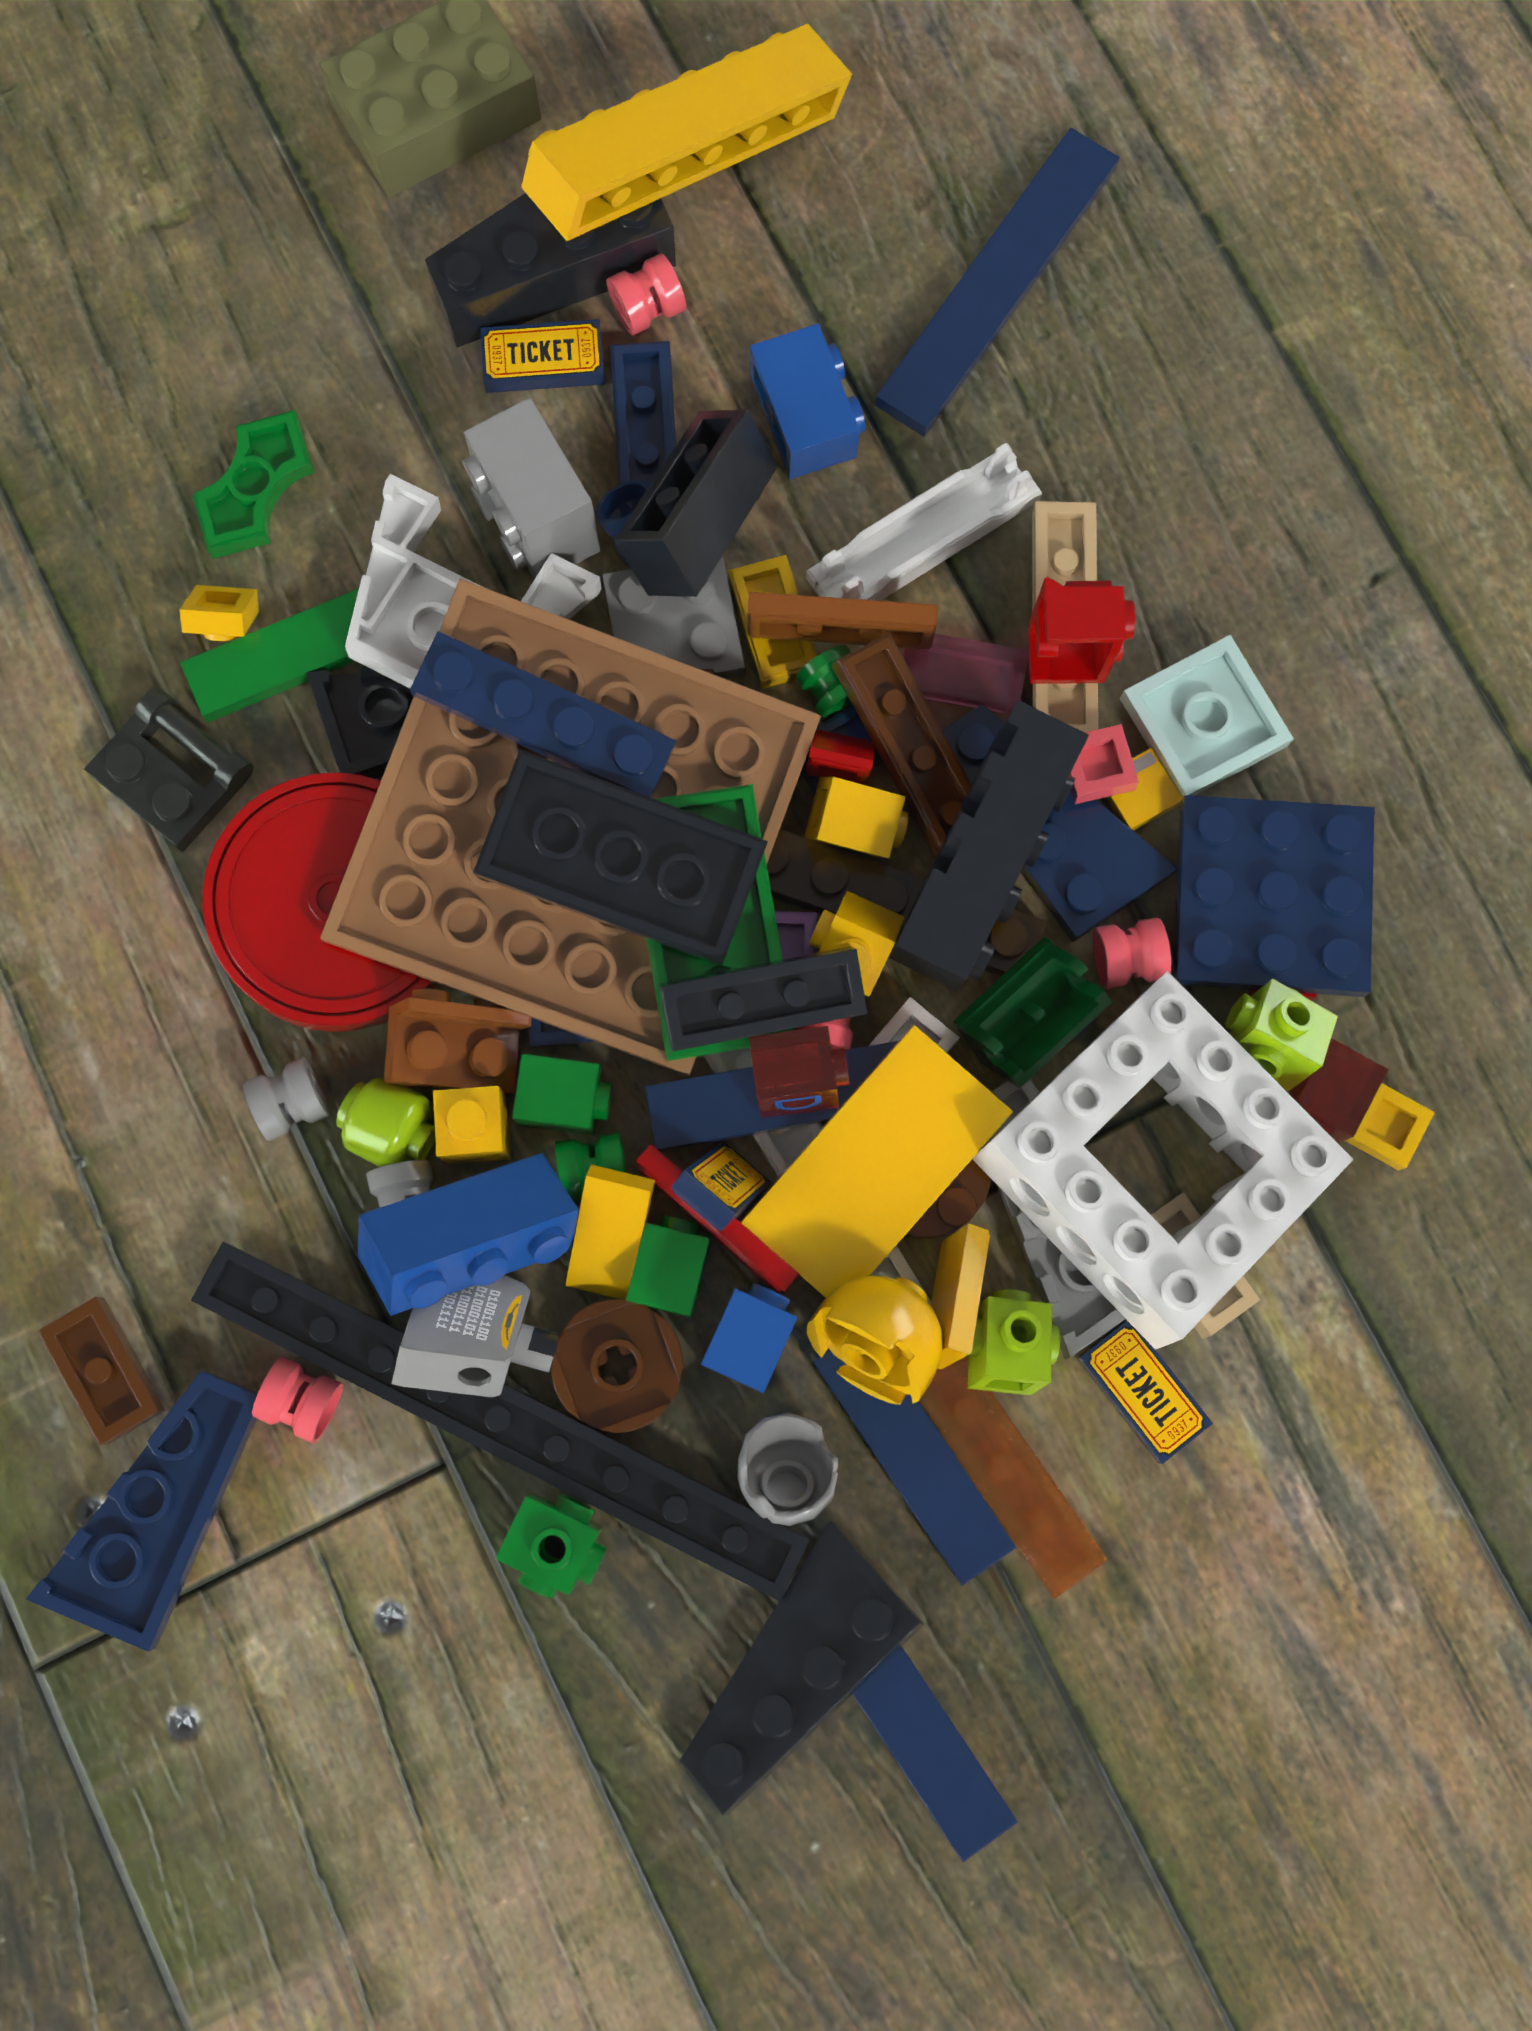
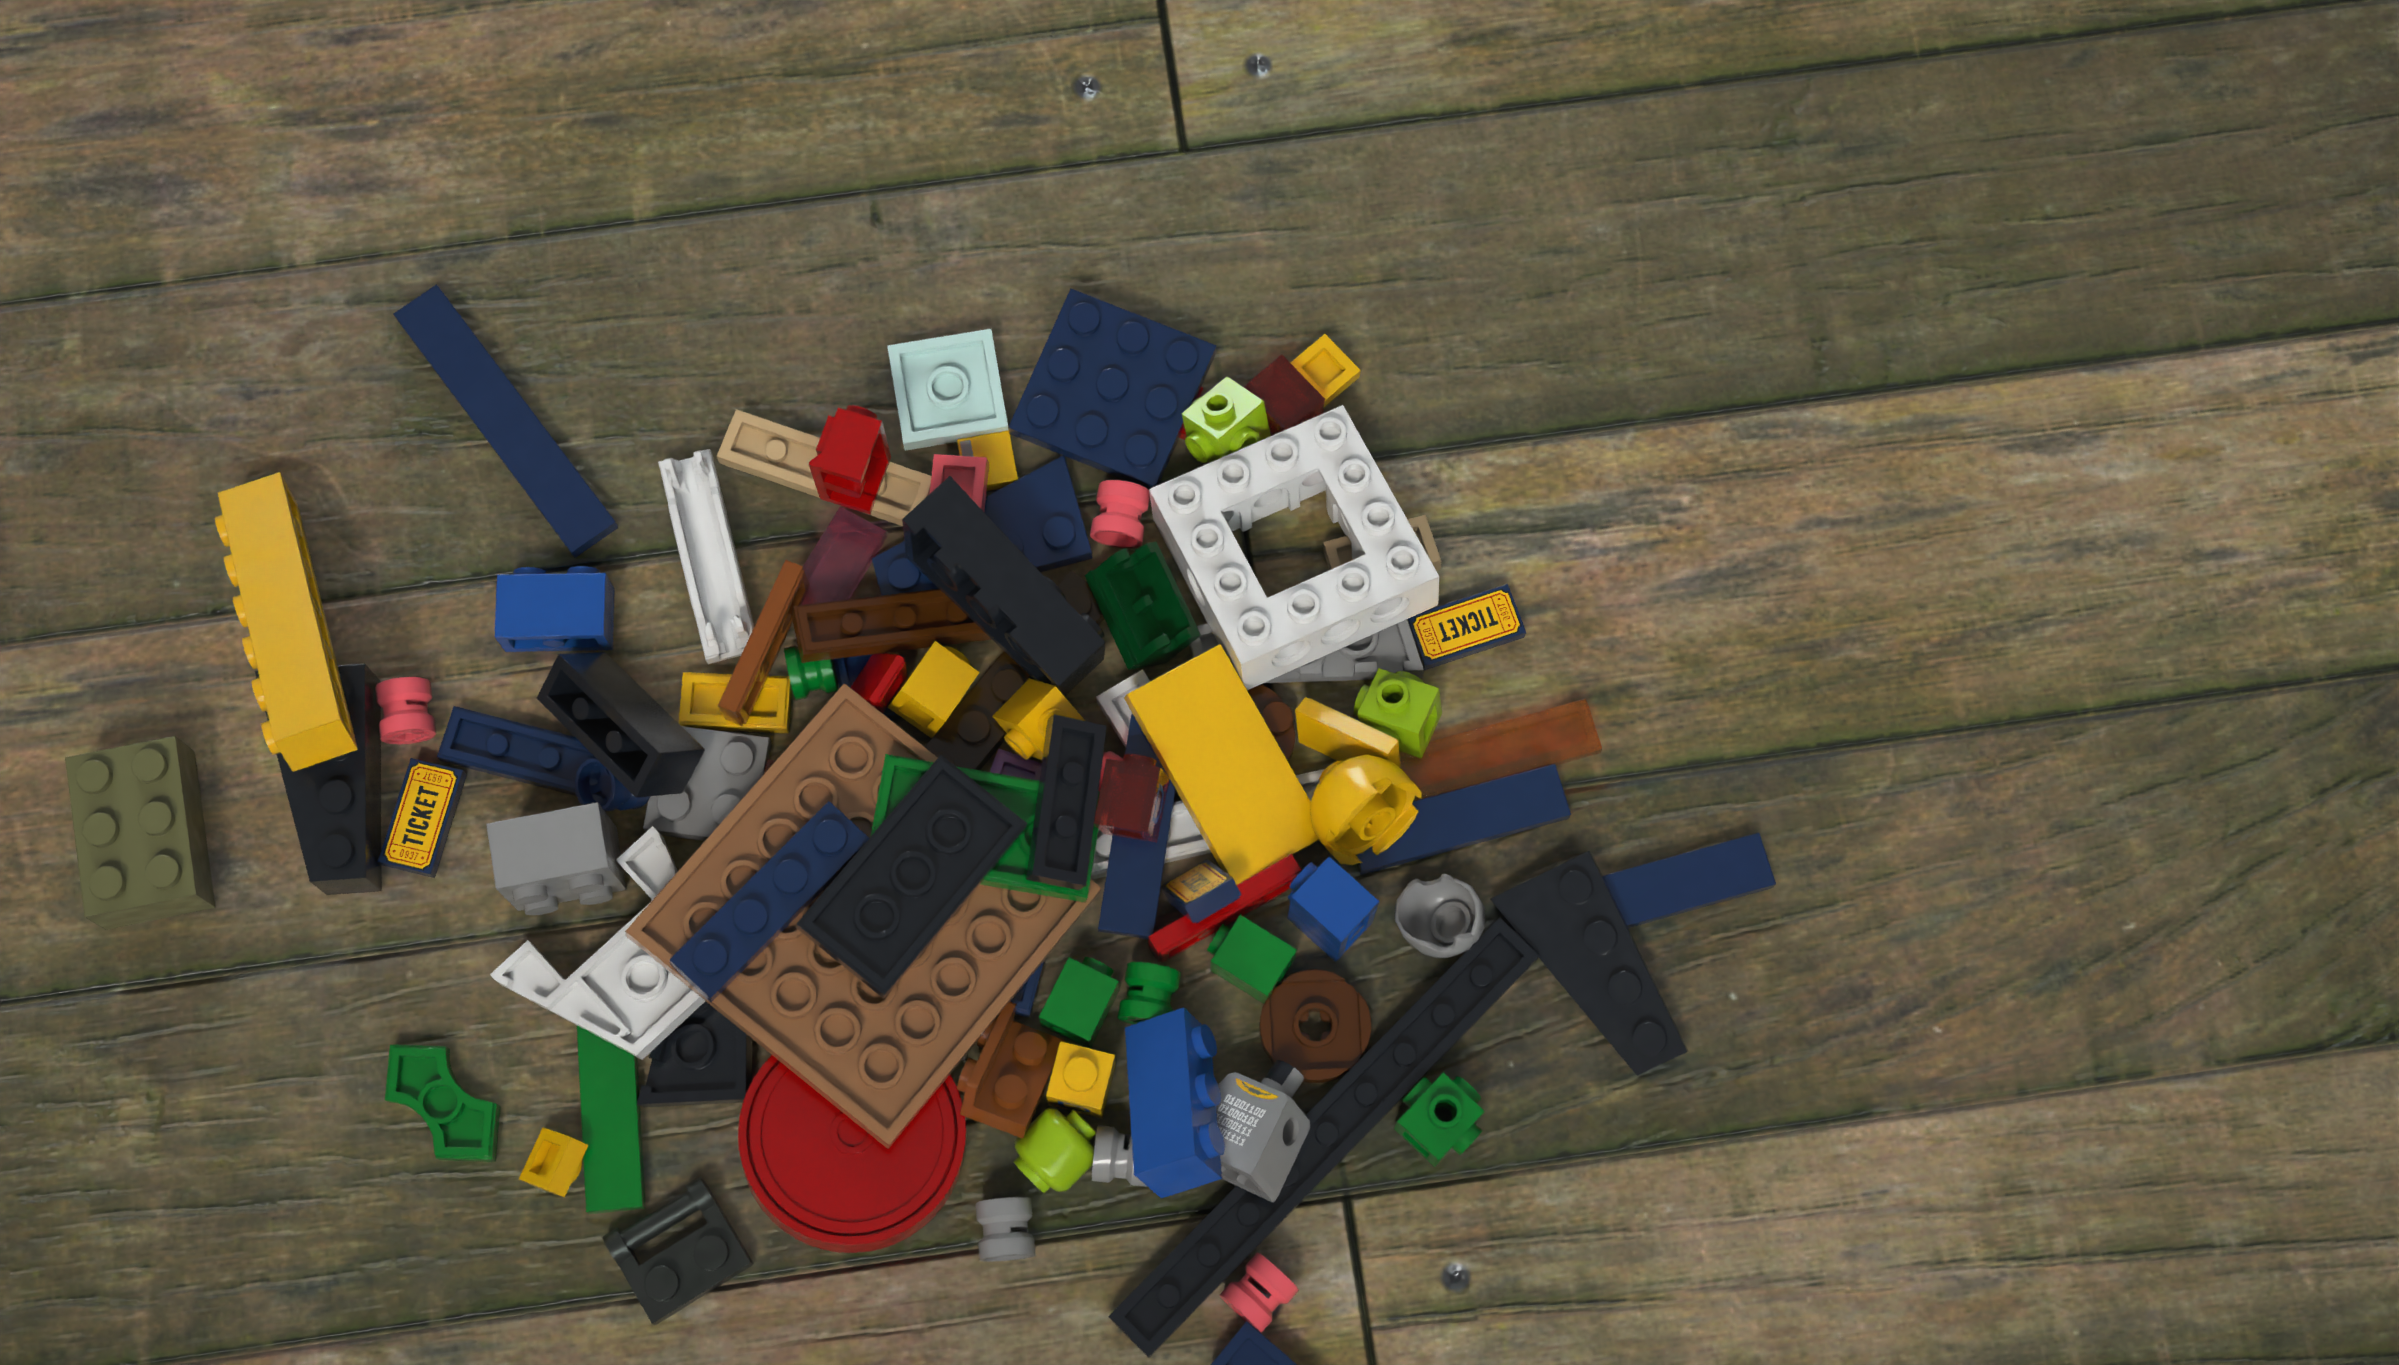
camera: 70 degrees left, 5 degrees down
yellow tile [565,1164,655,1300] -> none

